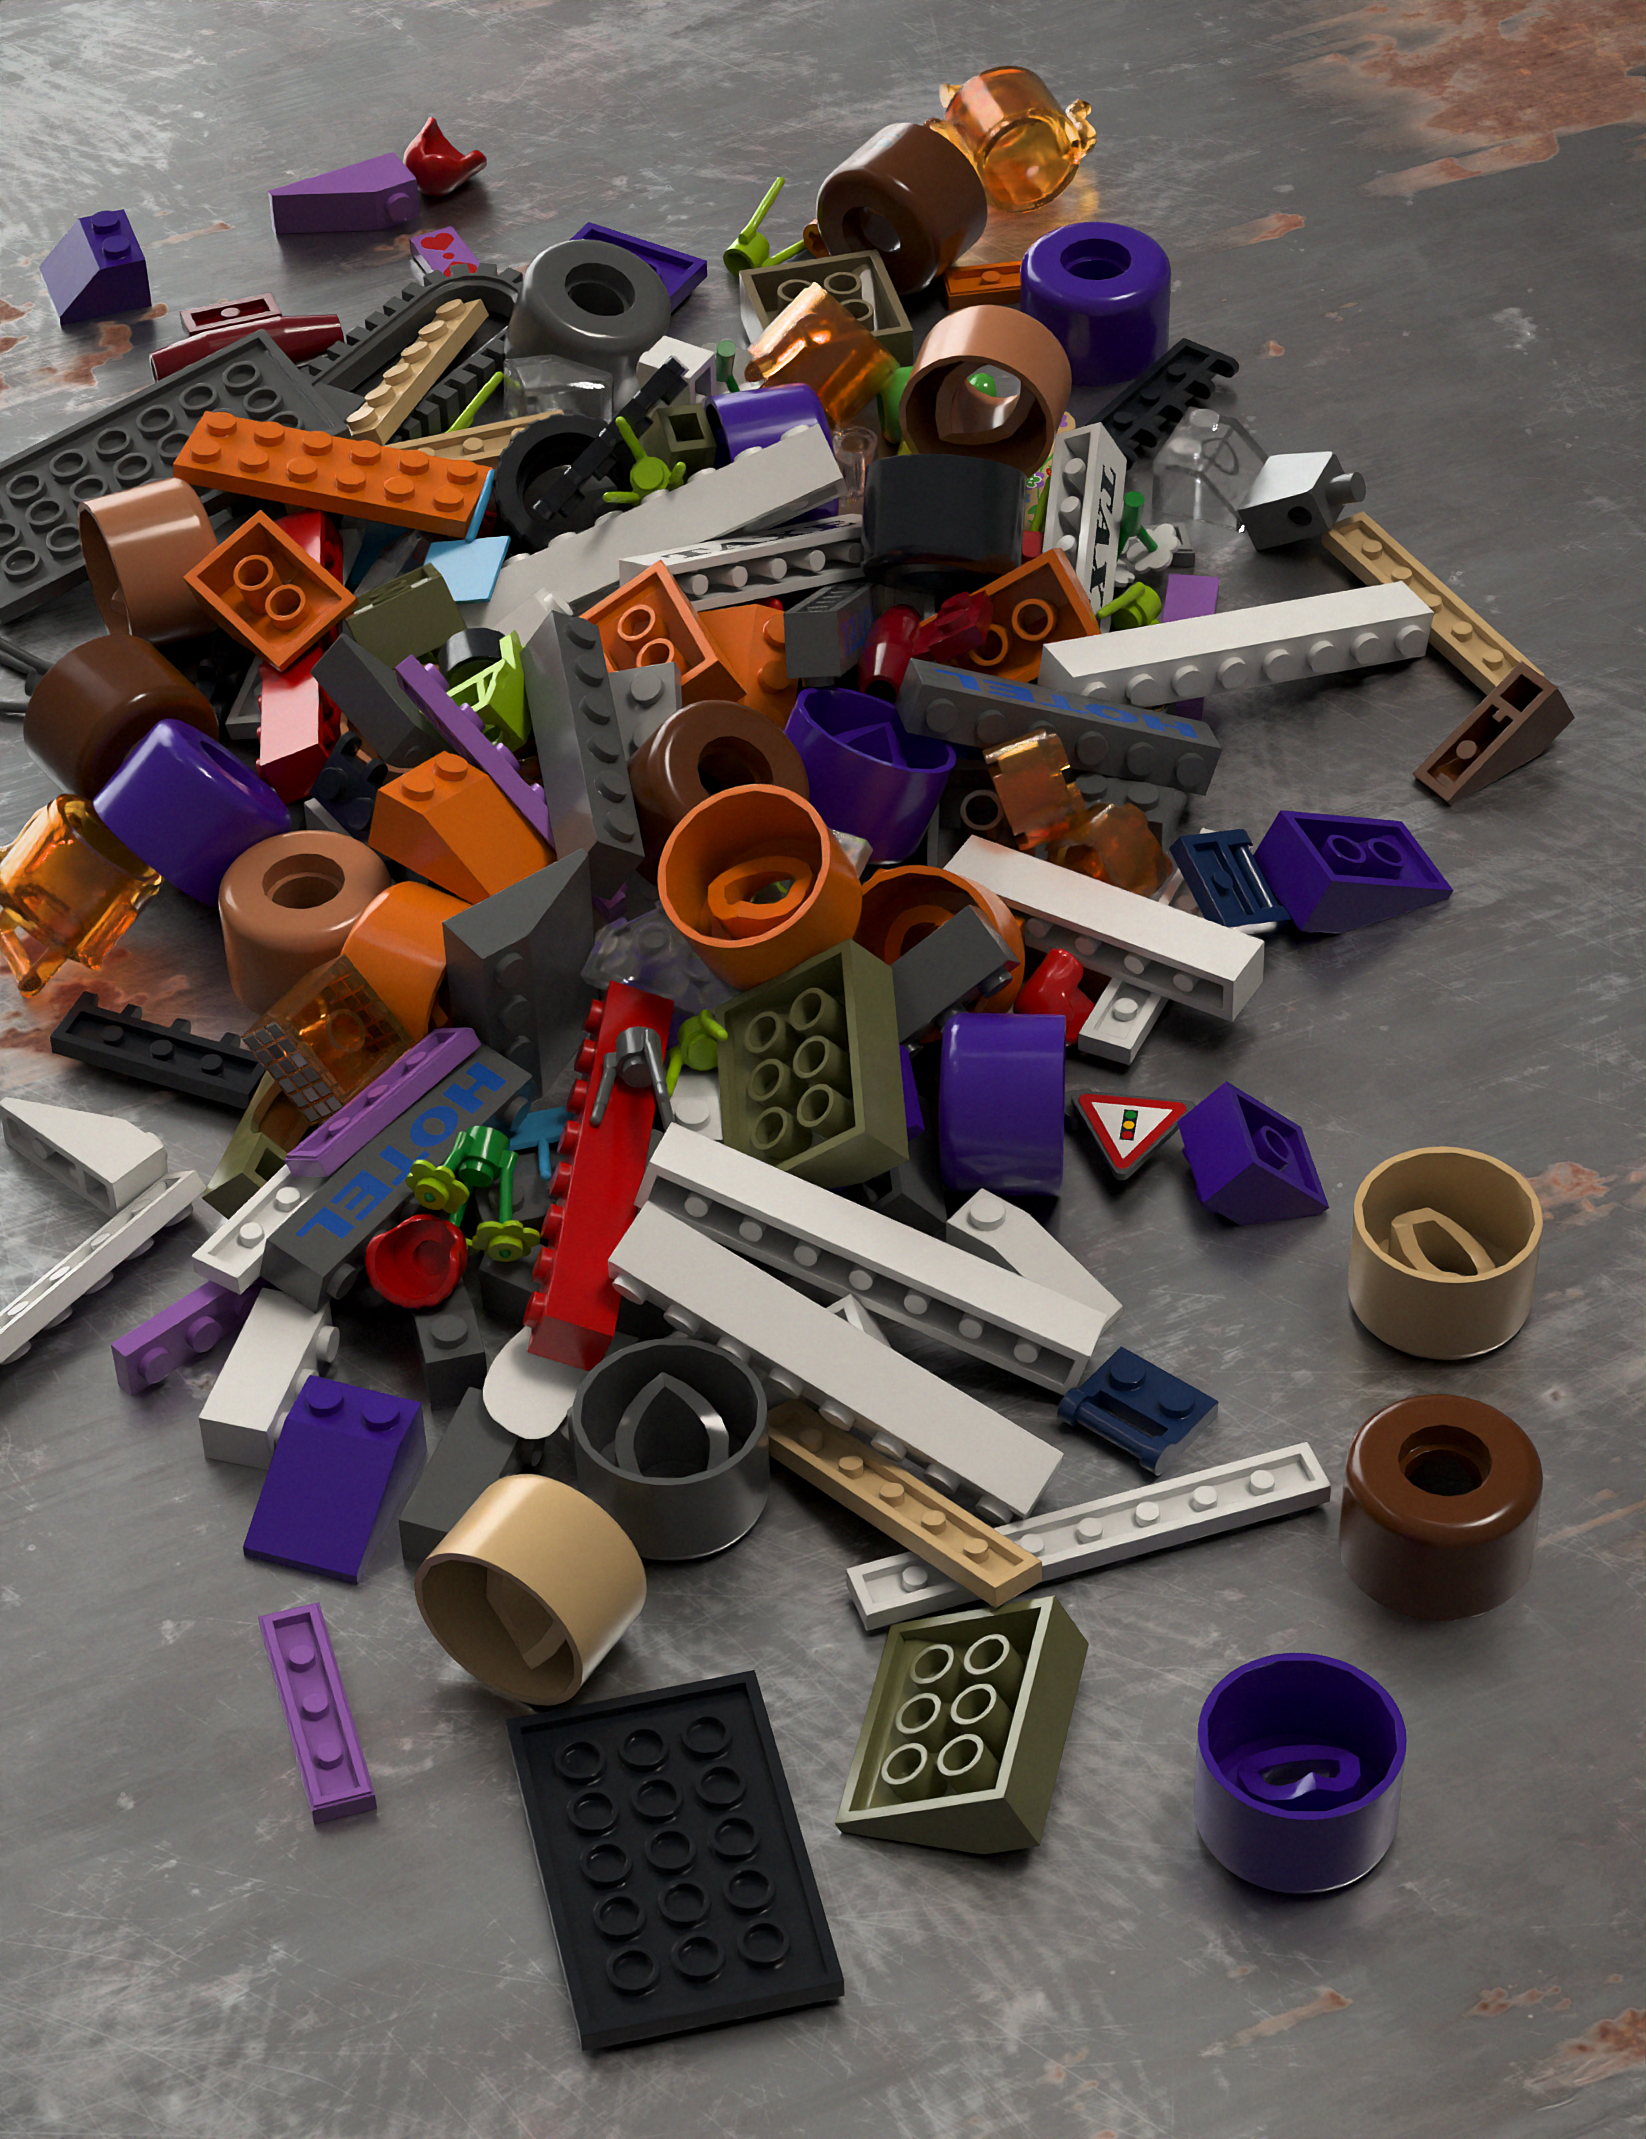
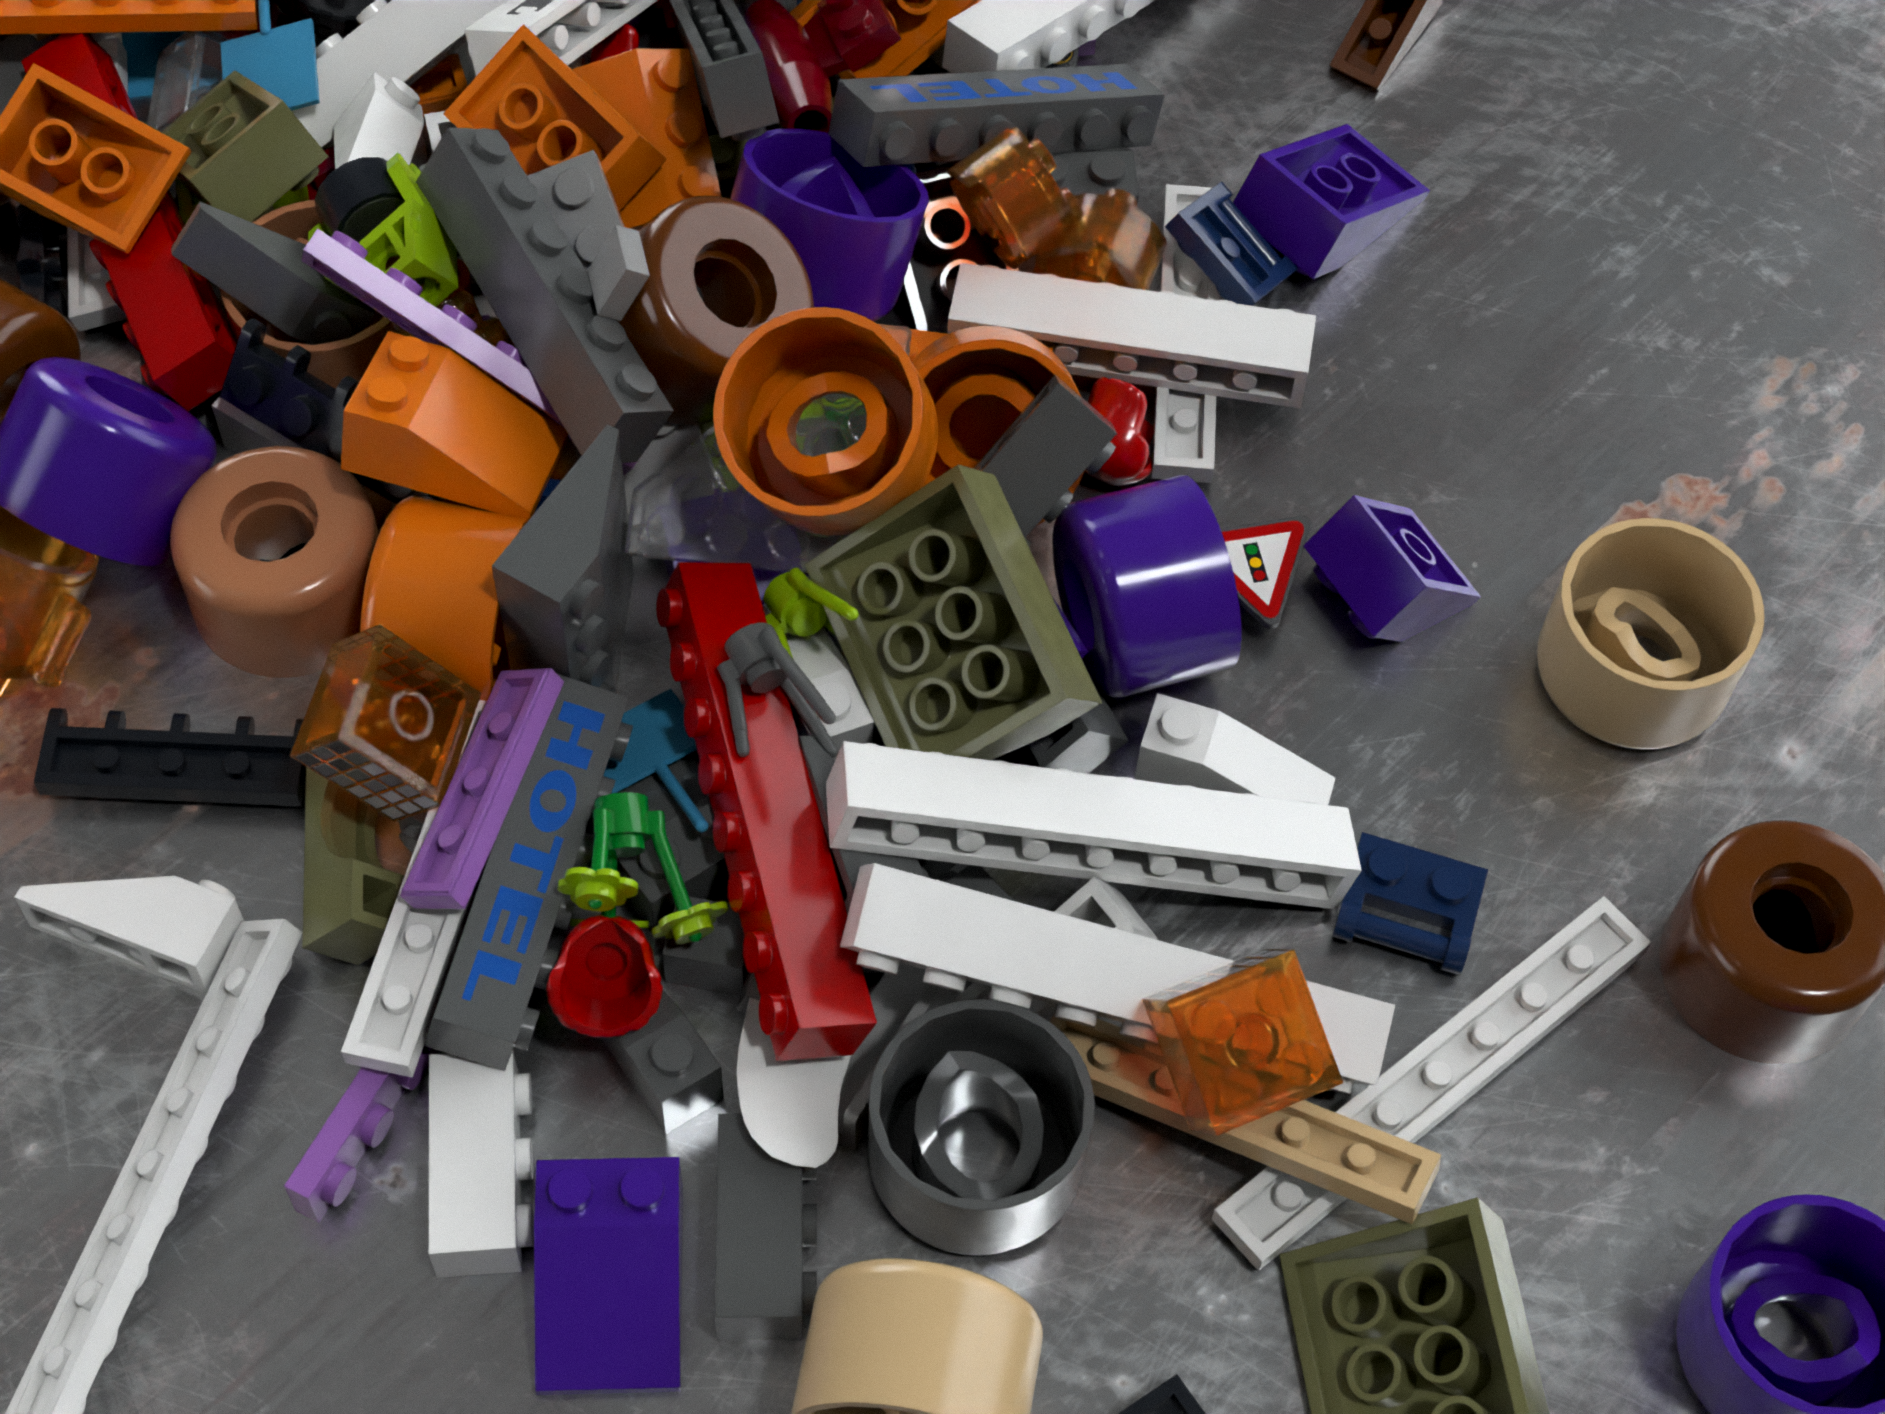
camera: 25 degrees left, 15 degrees up
none -> light grey tile [587,225,650,321]
none -> clear orange brick [1142,949,1343,1136]

